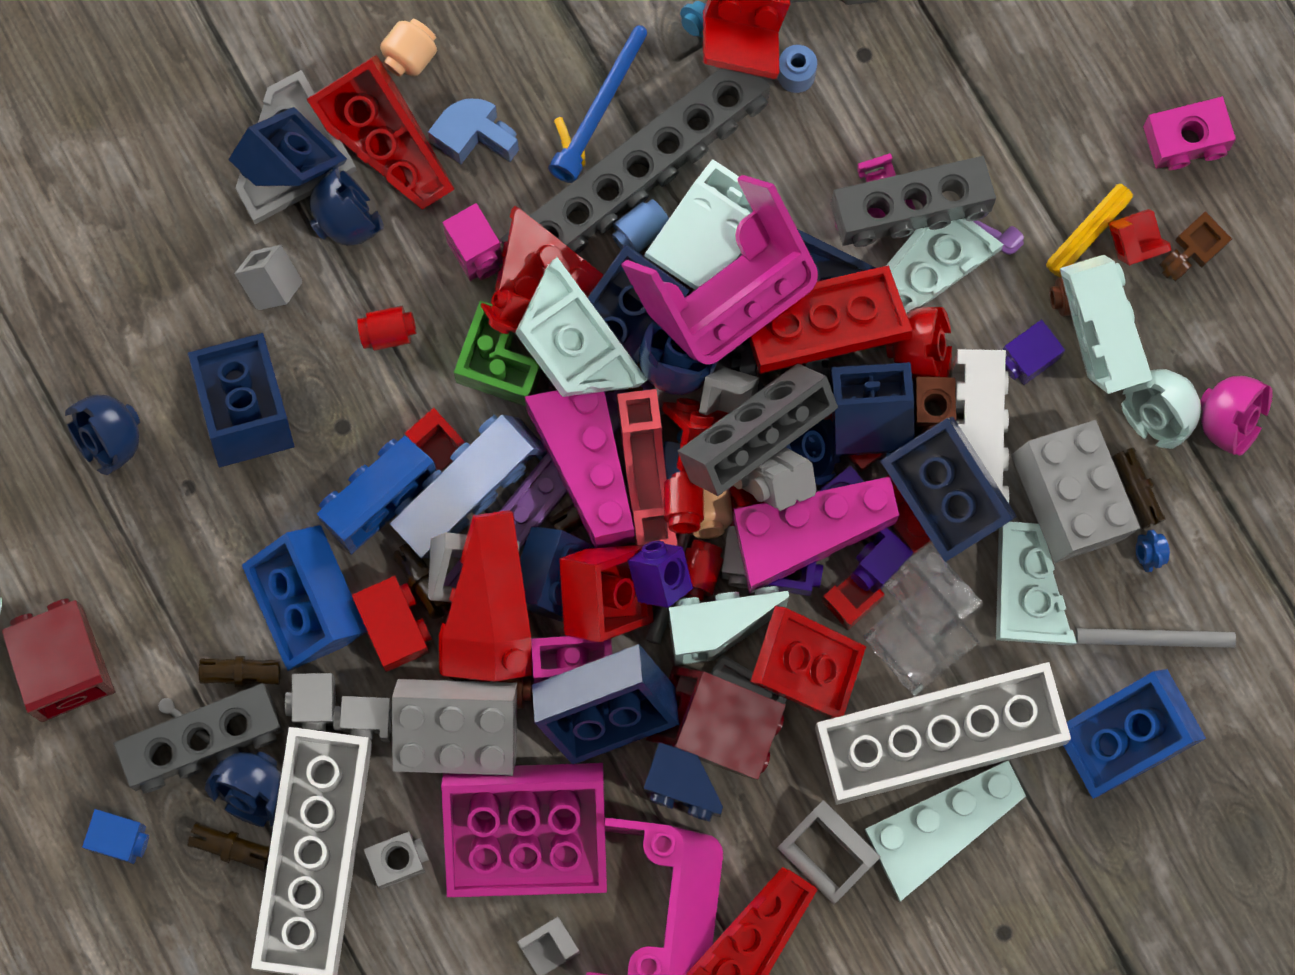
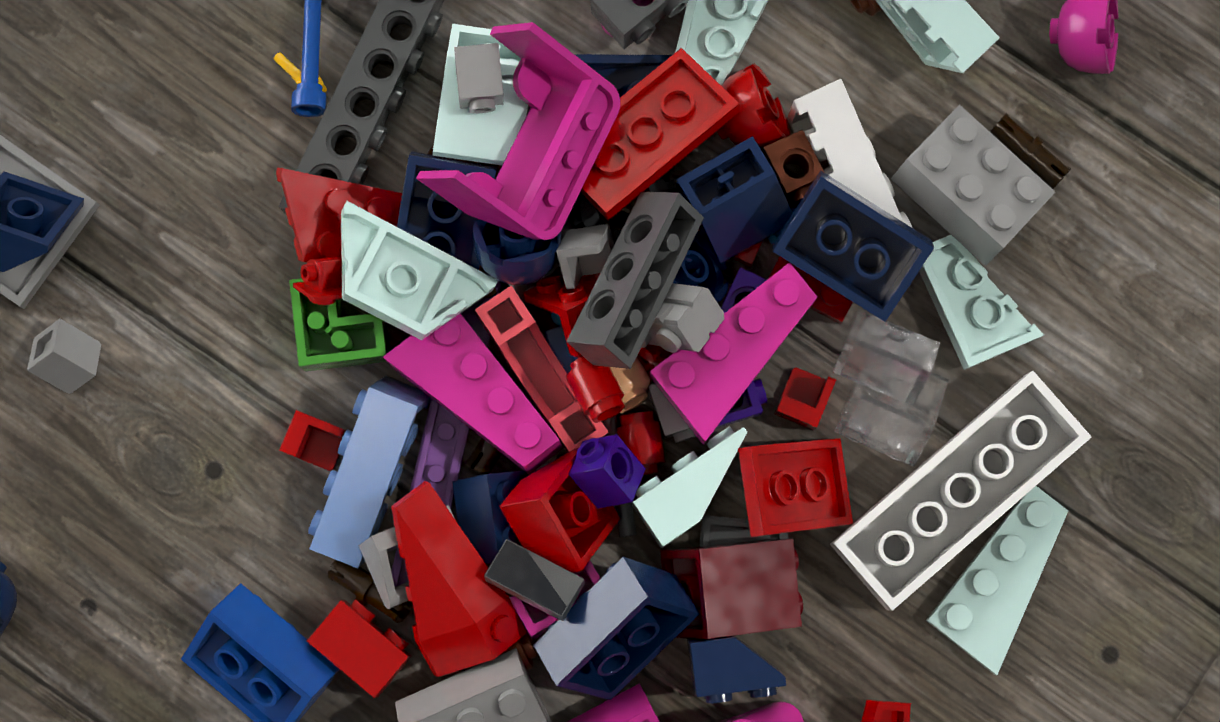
camera: 25 degrees left, 5 degrees up
dark blue slope [188,333,295,468] -> none
red wedge [307,54,455,210] -> none
dark blue cylinder [310,167,384,246] -> none
blue slope [316,436,437,555] -> none
red brick [357,305,417,351] -> none
light nougat head [380,19,437,77] -> none
medium blue brick [428,98,519,164] -> none
dark pink brick [442,203,503,281] -> none
medium blue brick [612,199,669,252] -> none
light grey tile [777,800,881,904] -> none
dark purple brick [851,528,914,593] -> none
dark purple brick [1003,319,1065,385] -> none
blue slope [1063,669,1206,799] -> none
light grey bar [1076,628,1236,648] -> none
light aqua cylinder [1121,369,1201,449] -> none
blue plate [1135,530,1170,572] -> none
none -> light grey brick [454,43,504,114]
none -> tile [484,539,585,622]

